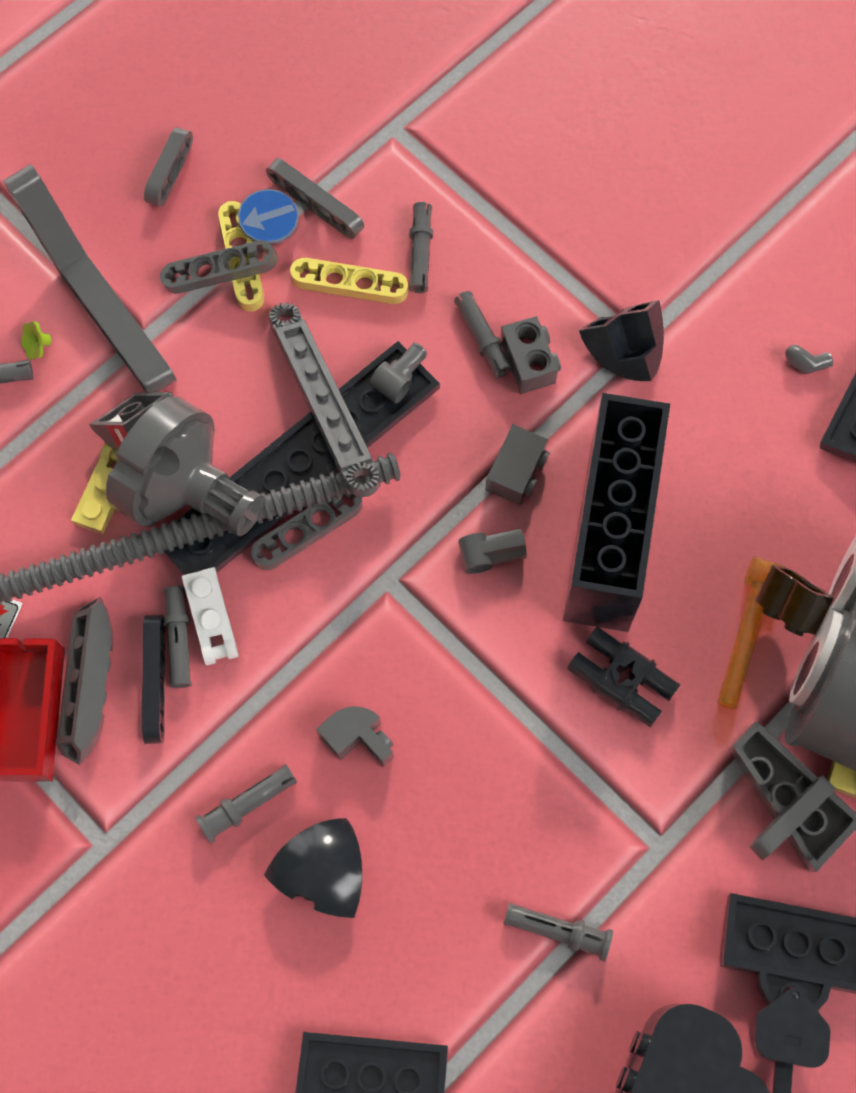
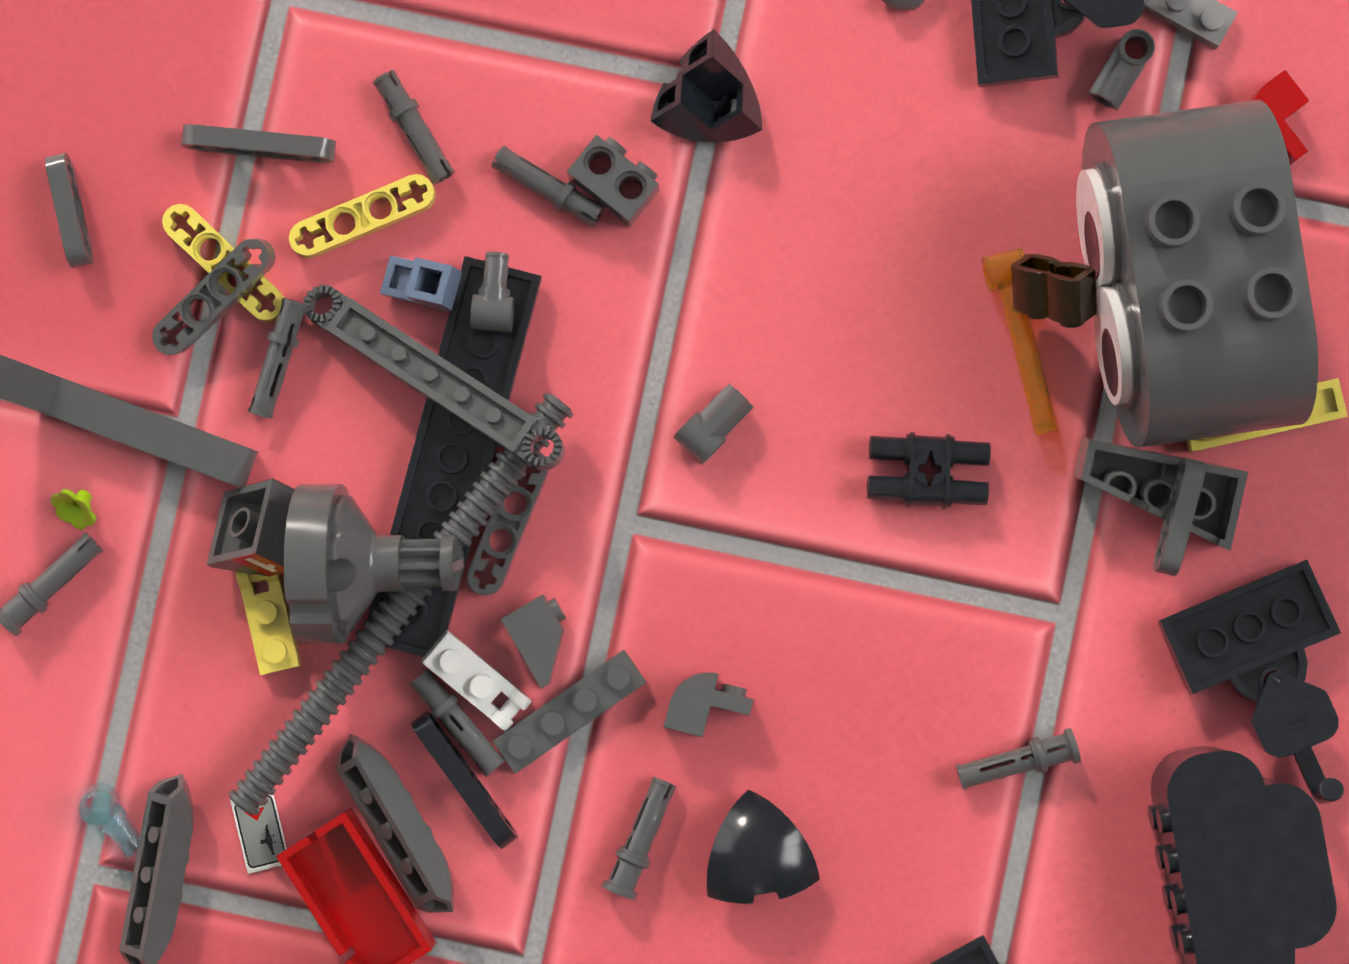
camera: 30 degrees left, 15 degrees up
blue piece [238,189,299,244] -> none
dark grey brick [485,424,550,505] -> none
black brick [563,393,671,632] -> none
none -> dark grey pin [248,298,308,419]
none -> sand blue brick [380,255,462,312]
none -> dark grey plate [493,650,646,774]
none -> dark grey slope [501,595,566,689]

